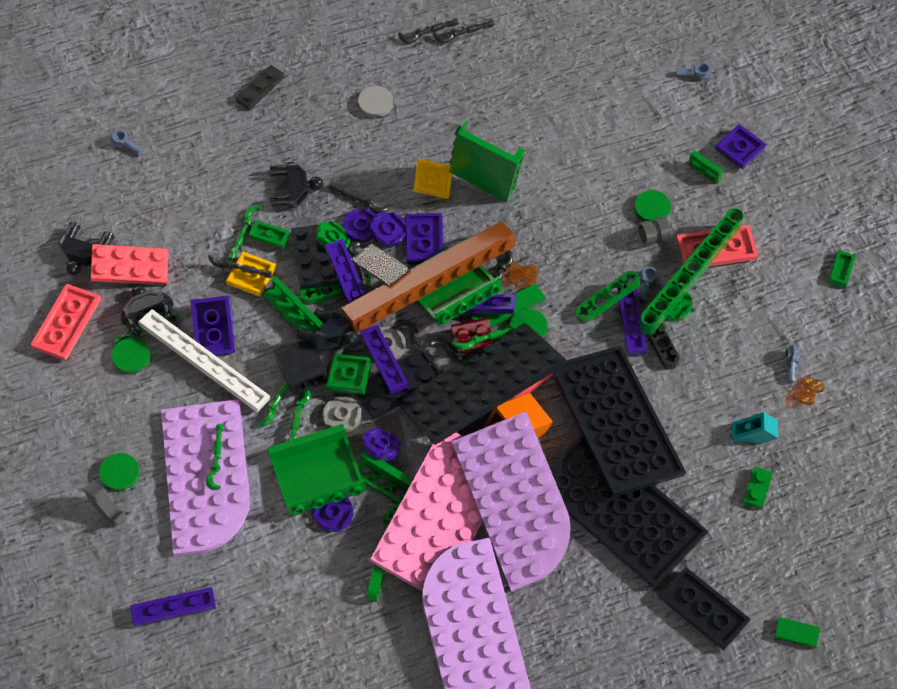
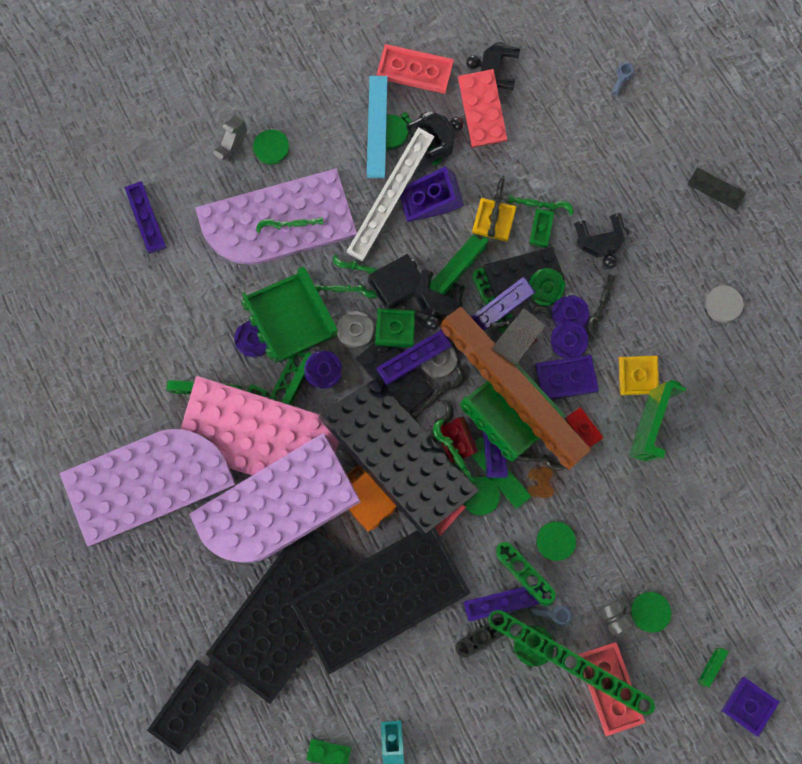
camera: 80 degrees right, 15 degrees up
none -> medium azure tile [367,76,387,178]
none -> green tile [536,521,576,561]
none -> red plate [565,407,604,448]

